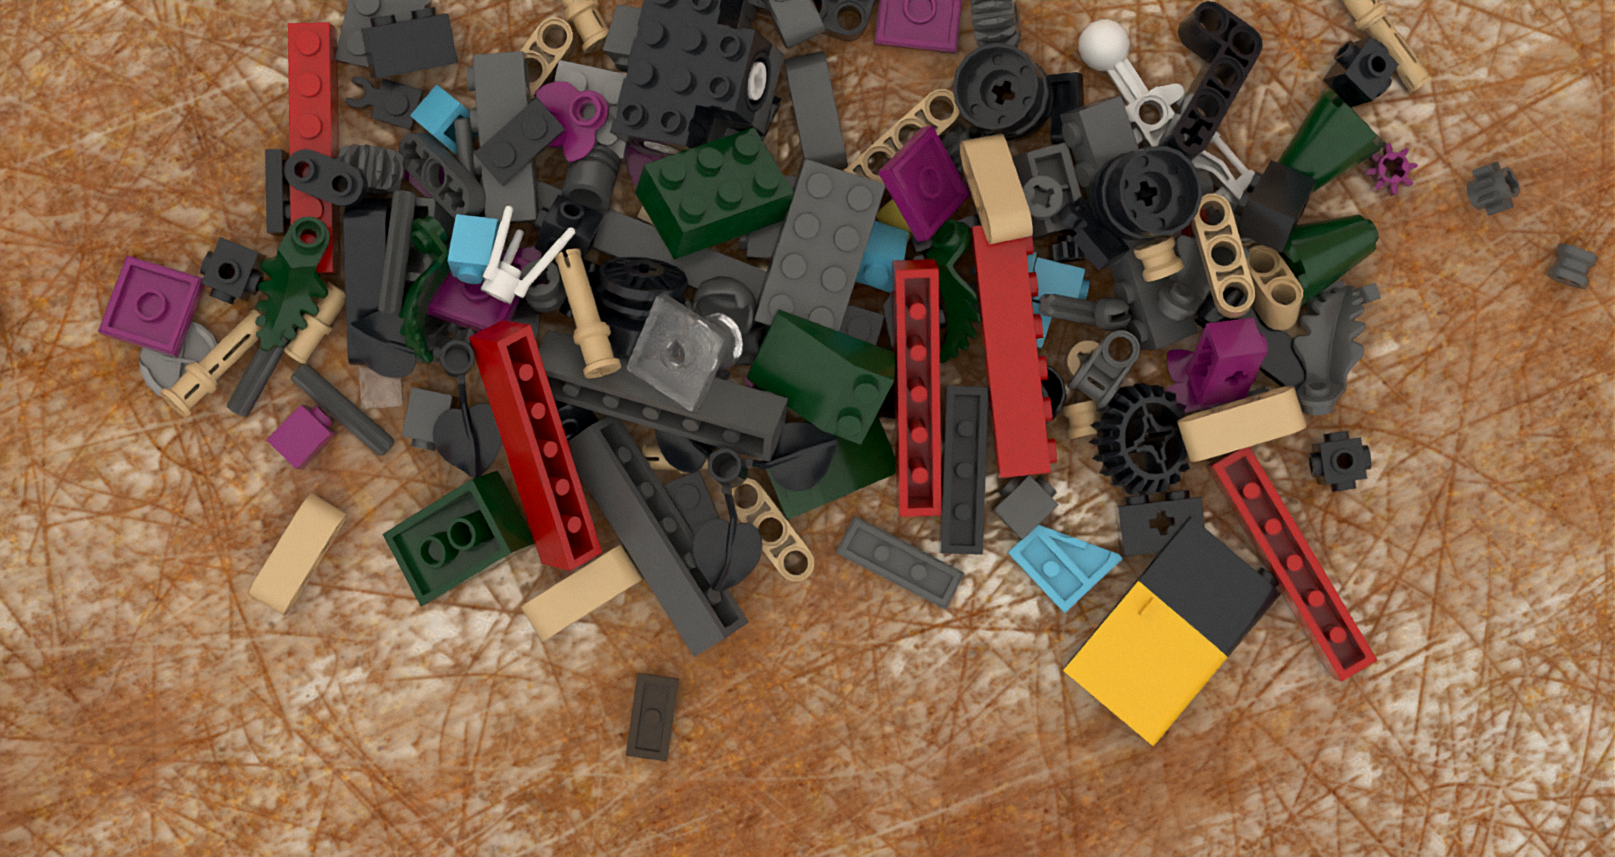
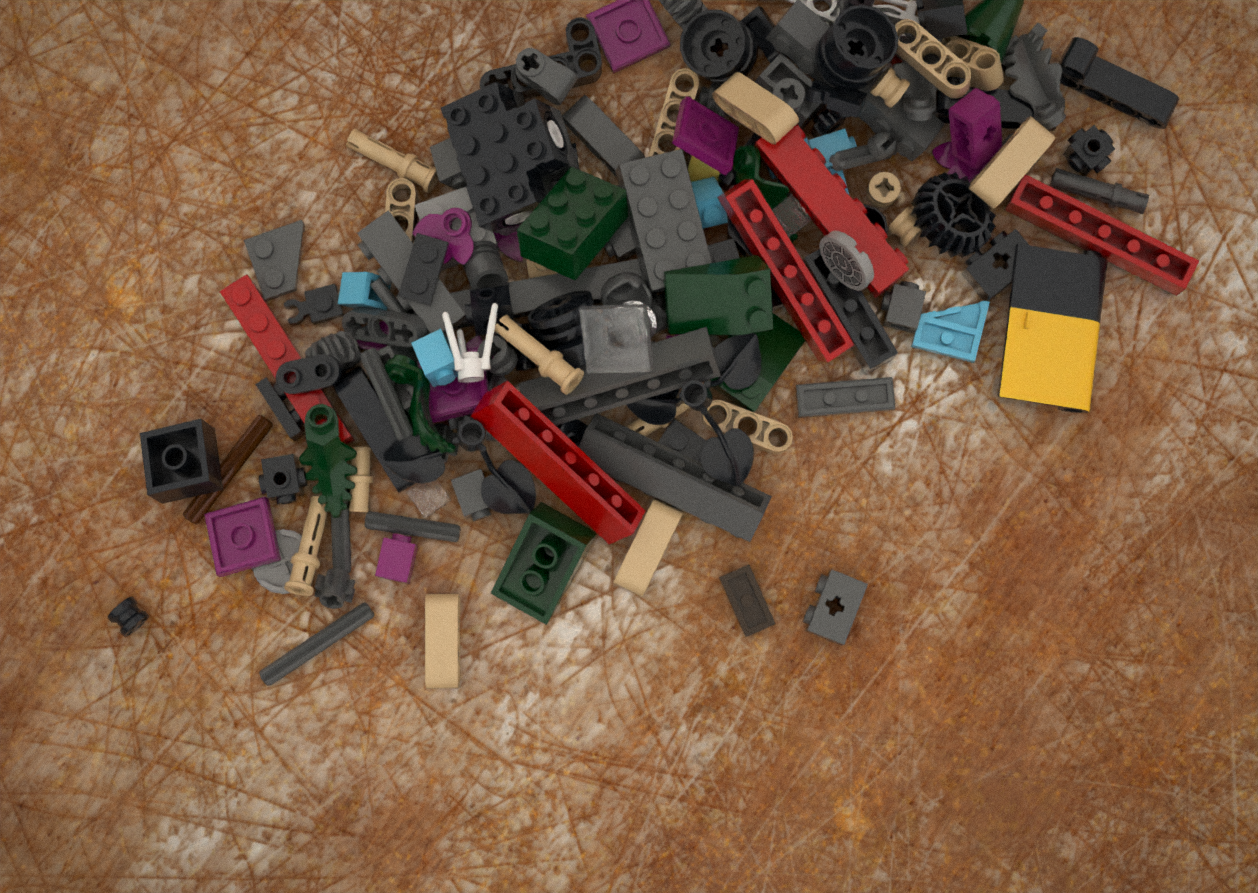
camera: 35 degrees left, 5 degrees down
black brick [361,7,458,78] -> none
dark grey piece [1067,331,1140,409] -> none
none -> black brick [140,419,223,504]
none -> reddish brown axle [183,415,273,524]
none -> dark grey axle [259,603,374,686]
none -> dark grey gear [314,568,355,609]
none -> clear tile [771,194,812,238]
none -> dark grey brick [803,569,868,646]
none -> light grey tile [819,230,874,291]
none -> dark grey pin [1050,168,1149,214]
none -> black beam [1059,37,1179,129]

